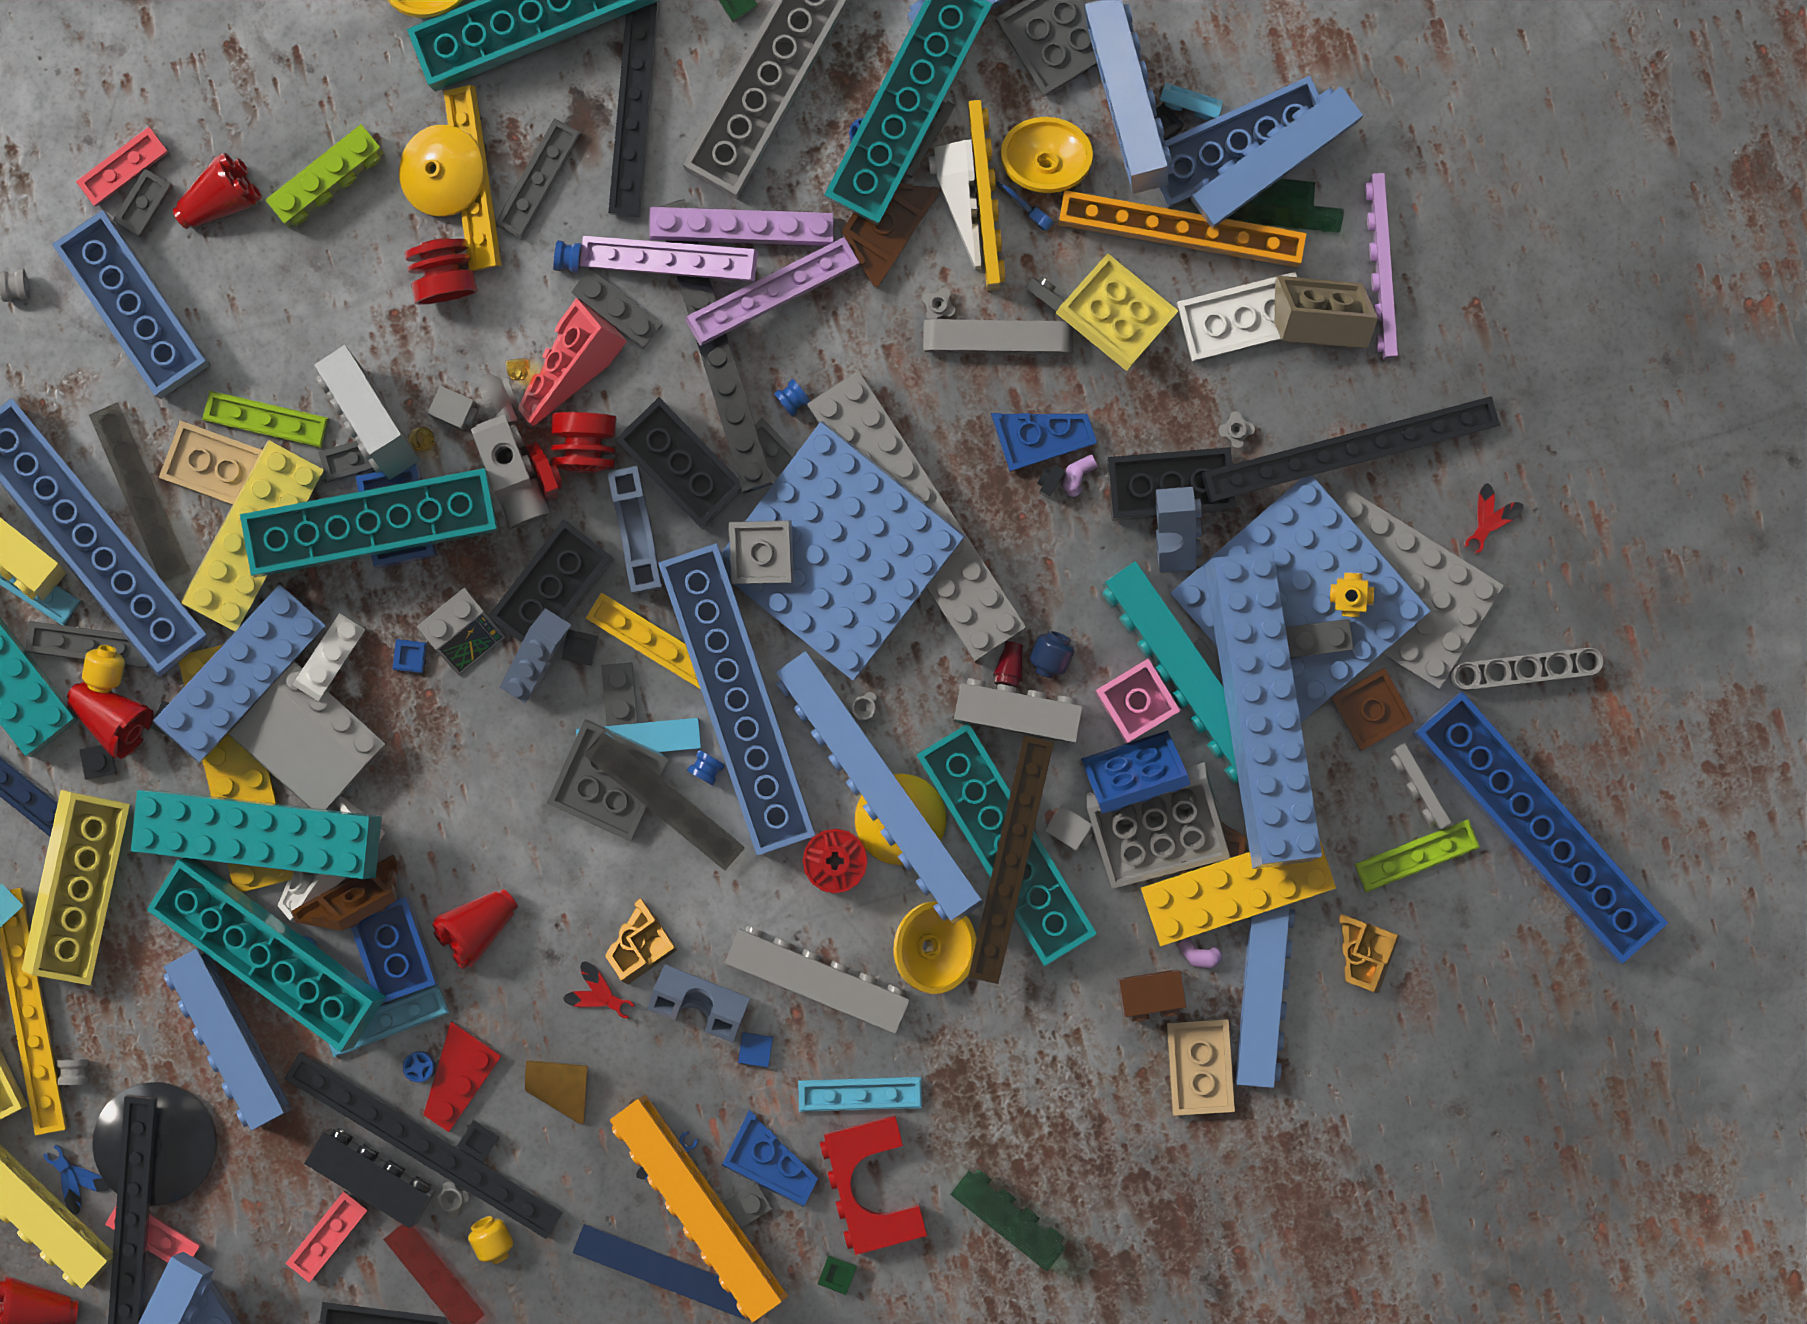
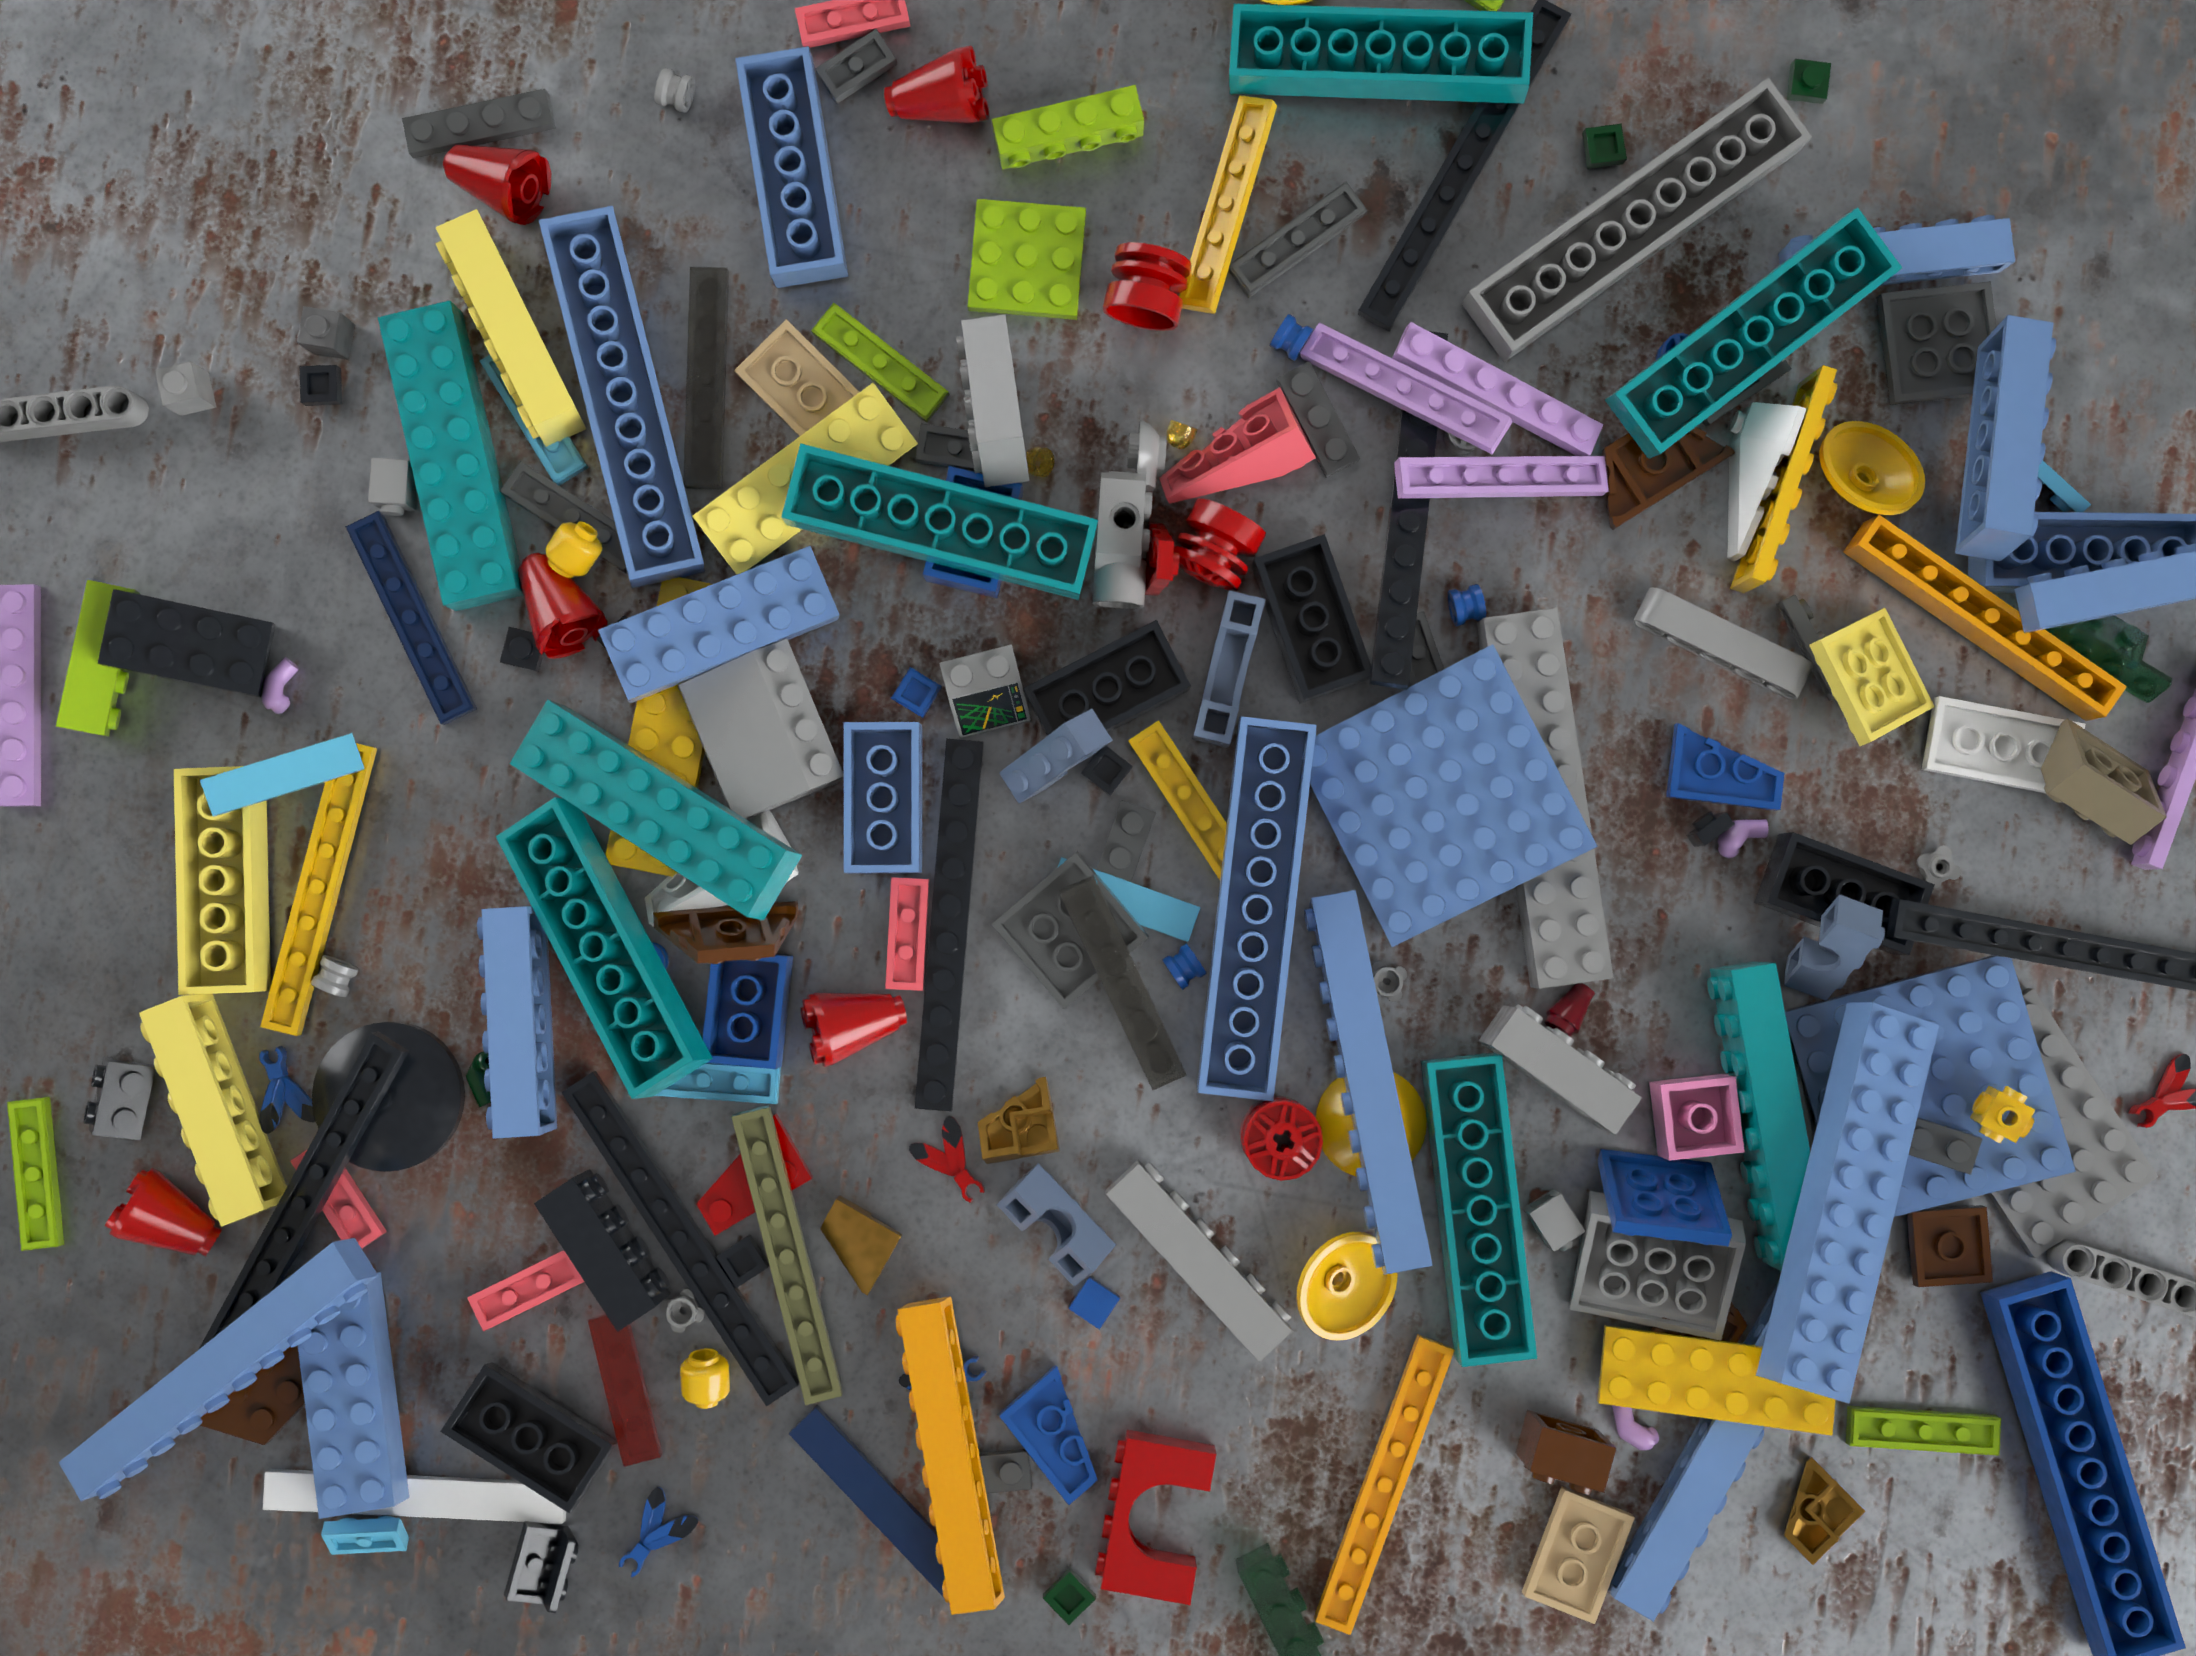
camera: 20 degrees right, 0 degrees up
light yellow brick [21,790,130,986] -> none
white plate [293,613,365,702] -> none
yellow dish [399,125,485,217] -> none
blue wheel [403,1051,436,1083] -> none
light grey brick [428,386,478,431] -> none
light grey plate [729,520,794,584] -> none
medium azure tile [798,1077,922,1112] -> none
light grey plate [921,287,955,320] -> none
dark brown plate [968,735,1054,984] -> none
blue piece [996,181,1055,231] -> none
dark blue head [1030,630,1075,678] -> none
light grey plate [1390,743,1451,829] -> none
none -> dark green arm [466,1051,491,1108]
none -> olive plate [731,1105,843,1405]
none -> medium blue brick [844,722,922,874]
none -> coral plate [885,877,930,991]
none -> black plate [914,738,984,1112]
none -> lime plate [967,199,1086,320]
none -> light orange plate [1314,1334,1455,1635]

